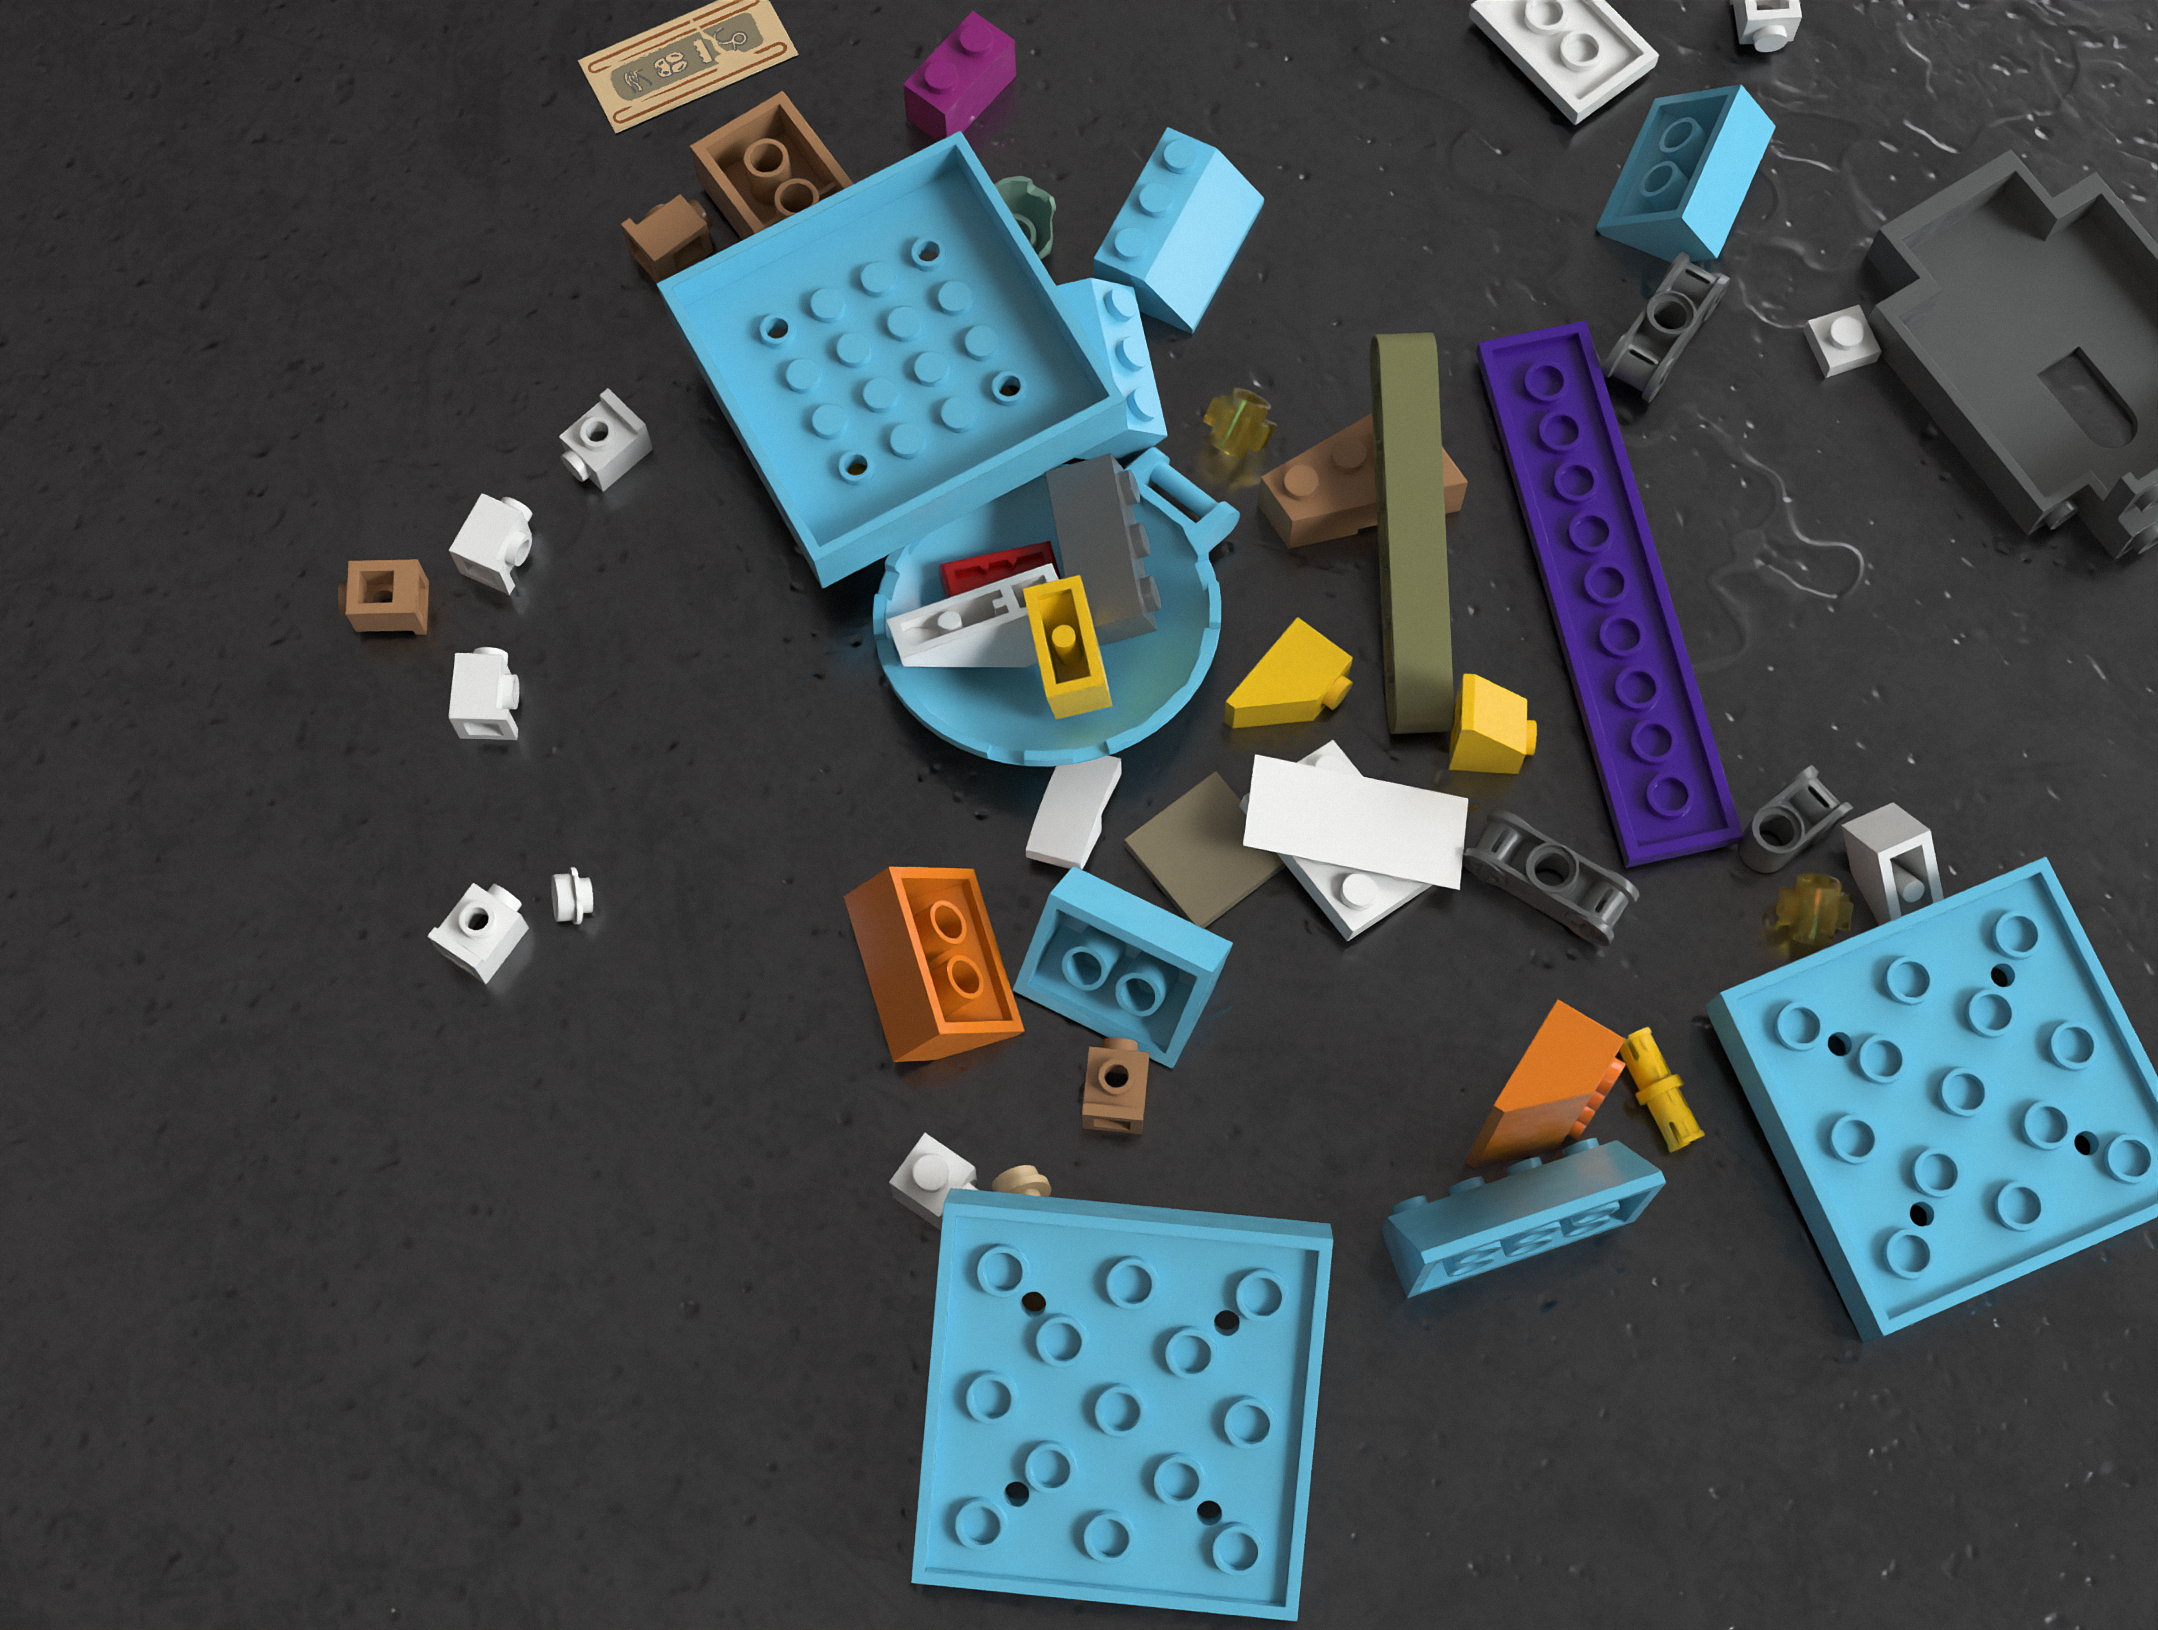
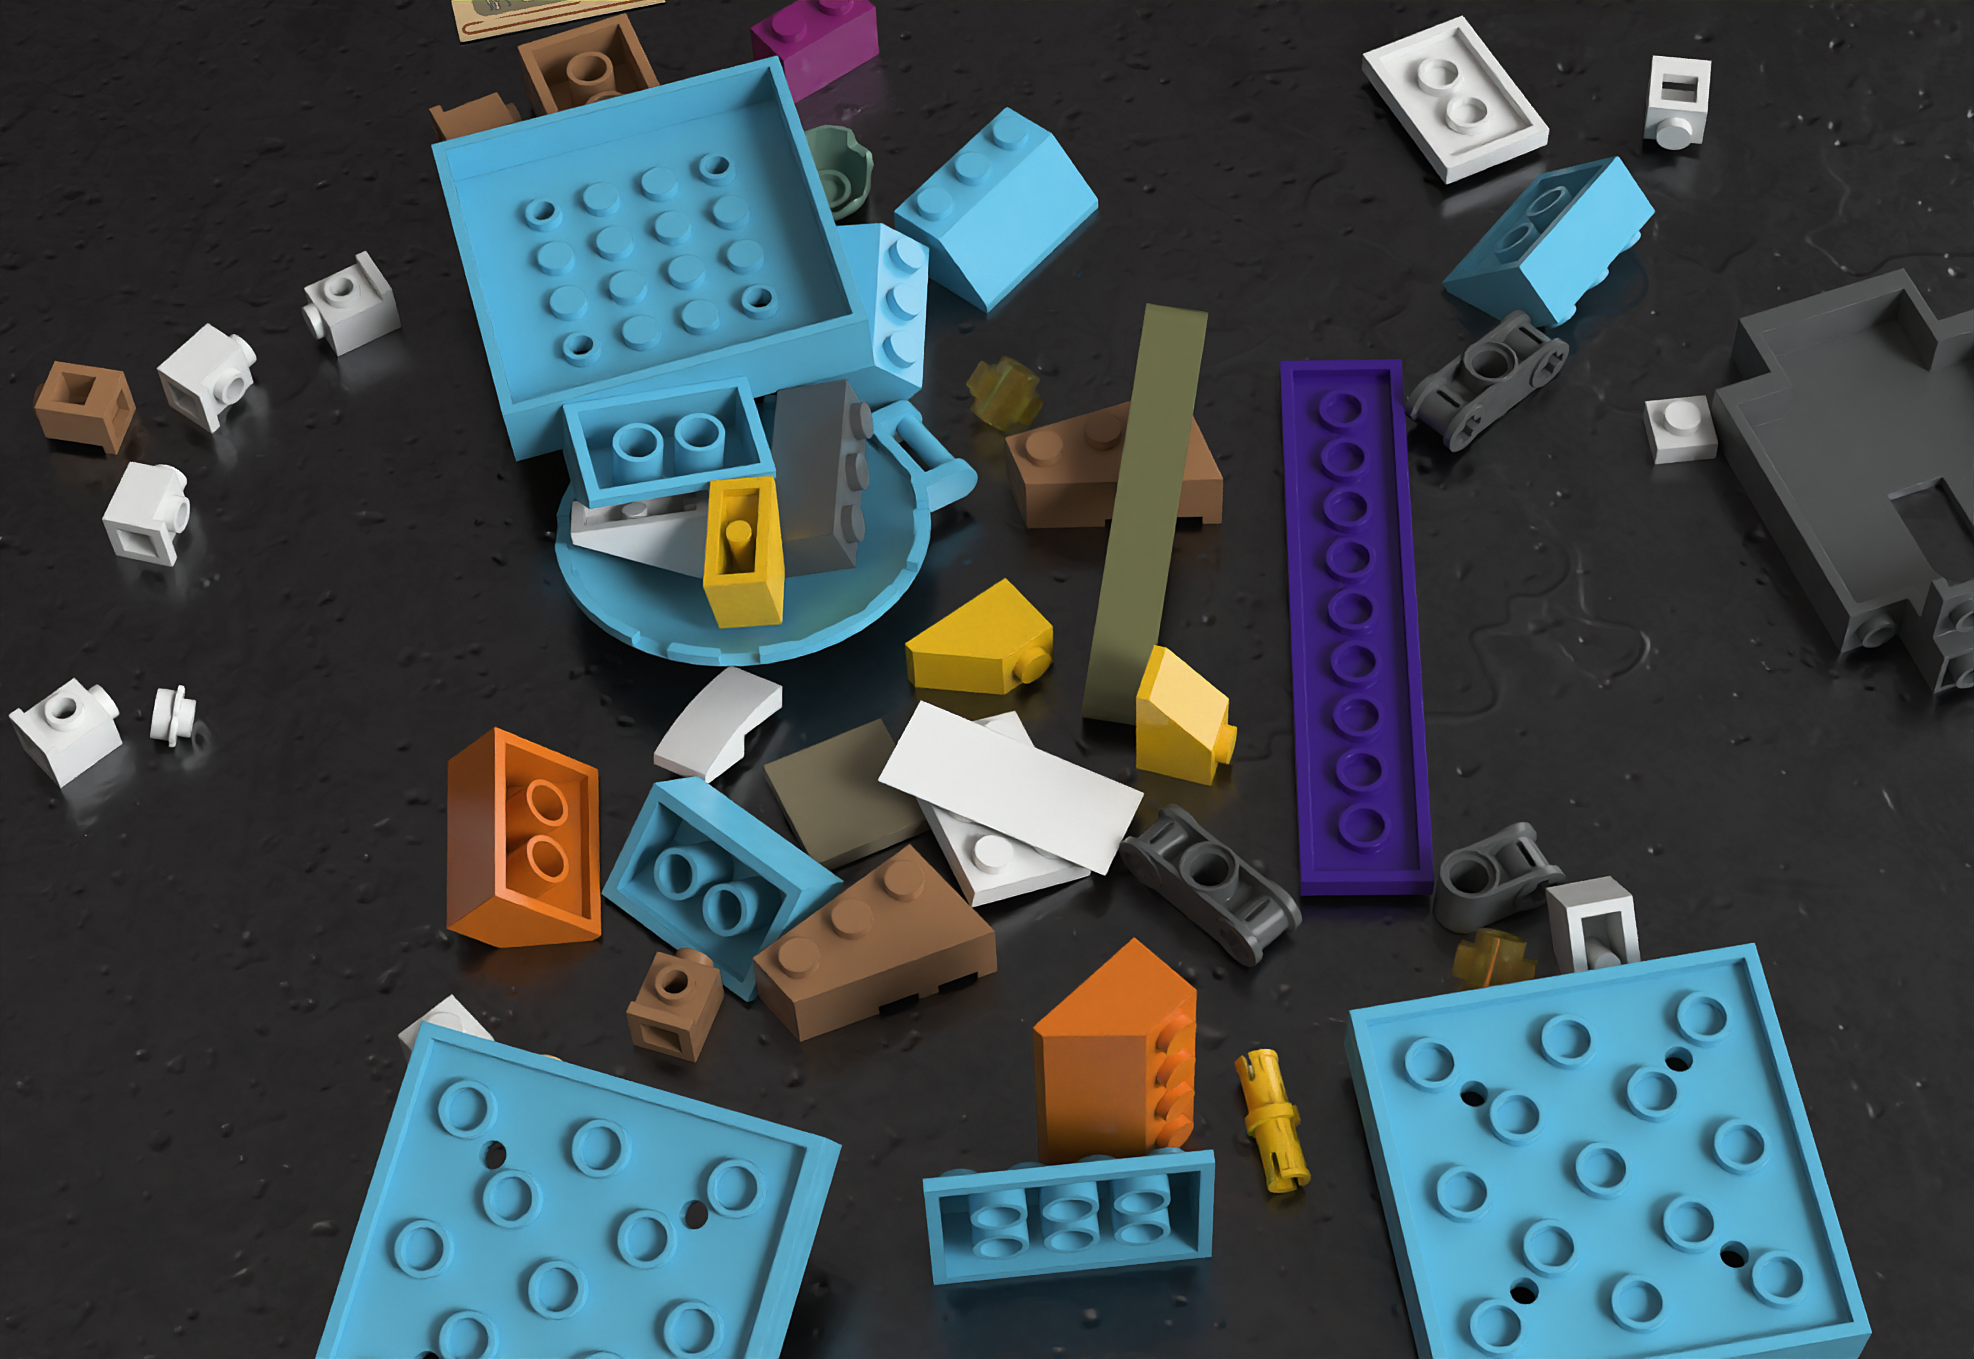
camera: 15 degrees right, 15 degrees down
none -> medium azure slope [562,376,776,509]
none -> medium nougat wedge [752,844,997,1042]

